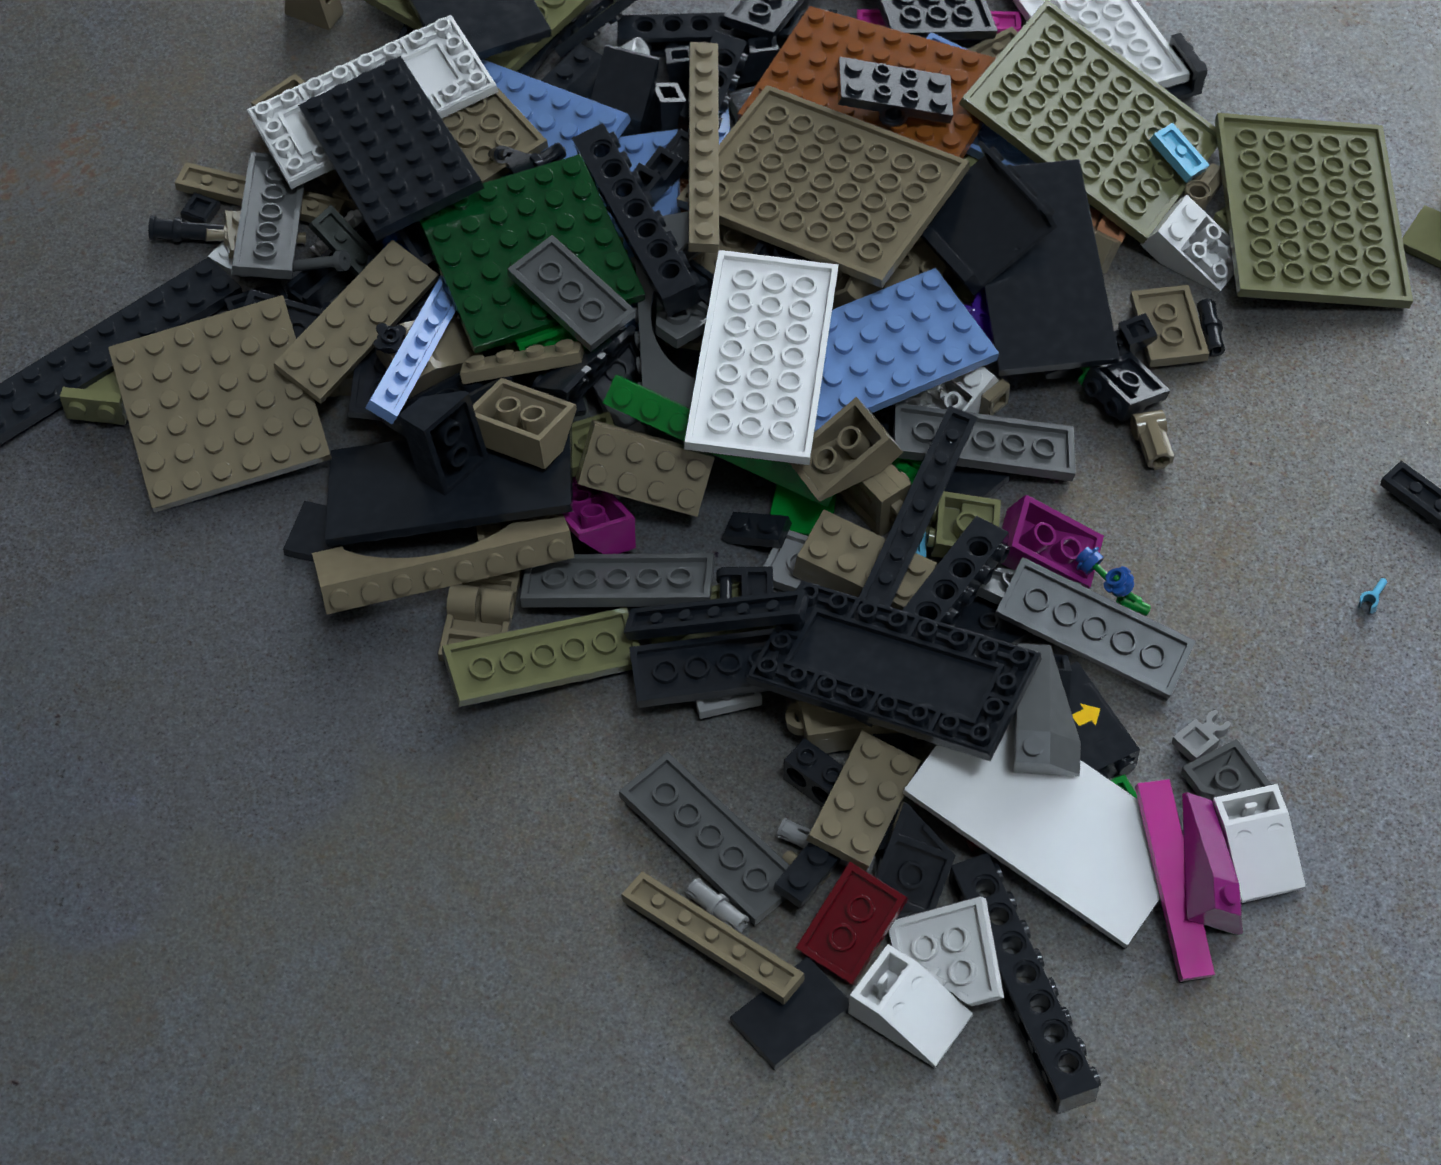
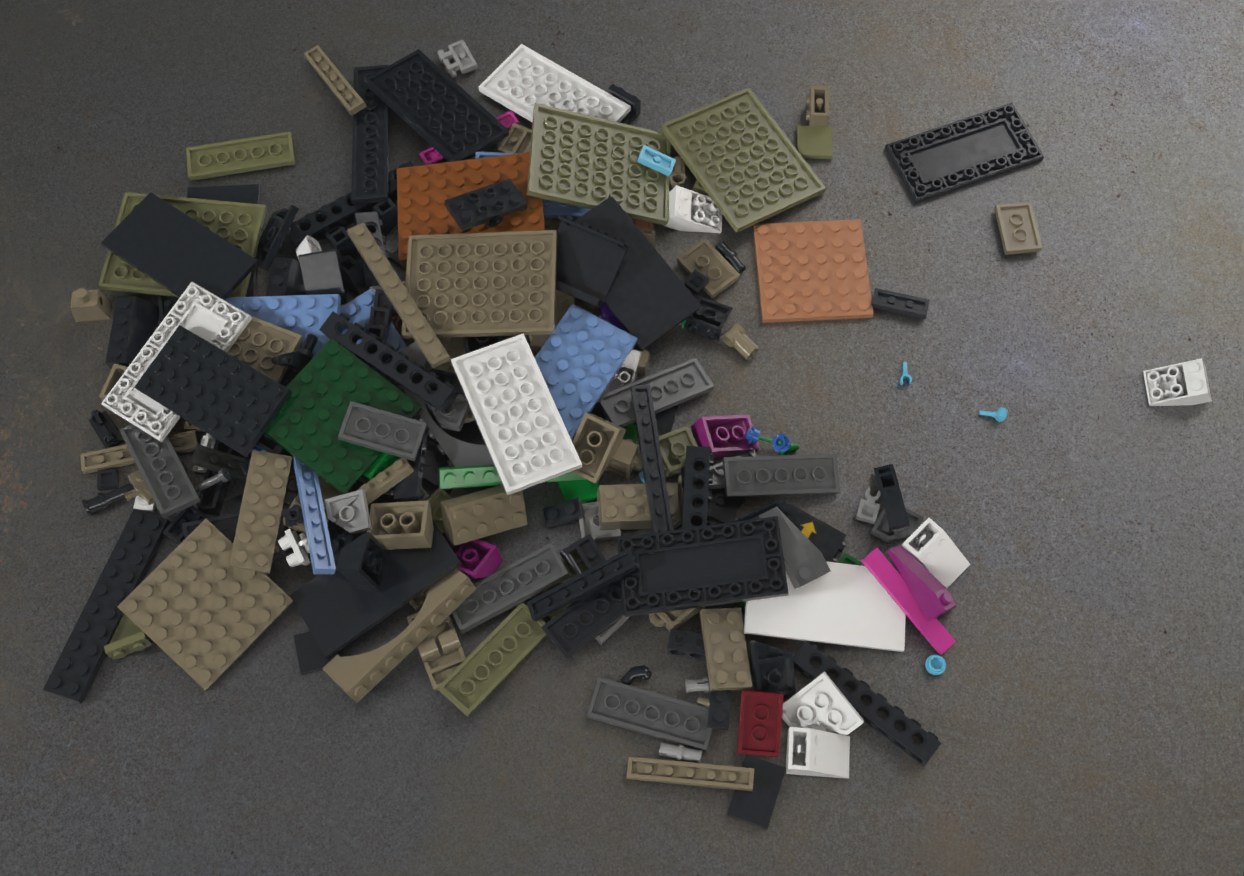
camera: 30 degrees left, 10 degrees up
none -> black hinge [89,410,123,449]
none -> black slope [105,296,159,370]
none -> white hips [278,529,311,567]
none -> light grey plate [325,489,372,534]
none -> black arm [621,665,652,685]
none -> nougat plate [753,219,873,323]
none -> black slope [874,464,910,531]
none -> medium azure plate [925,655,946,675]

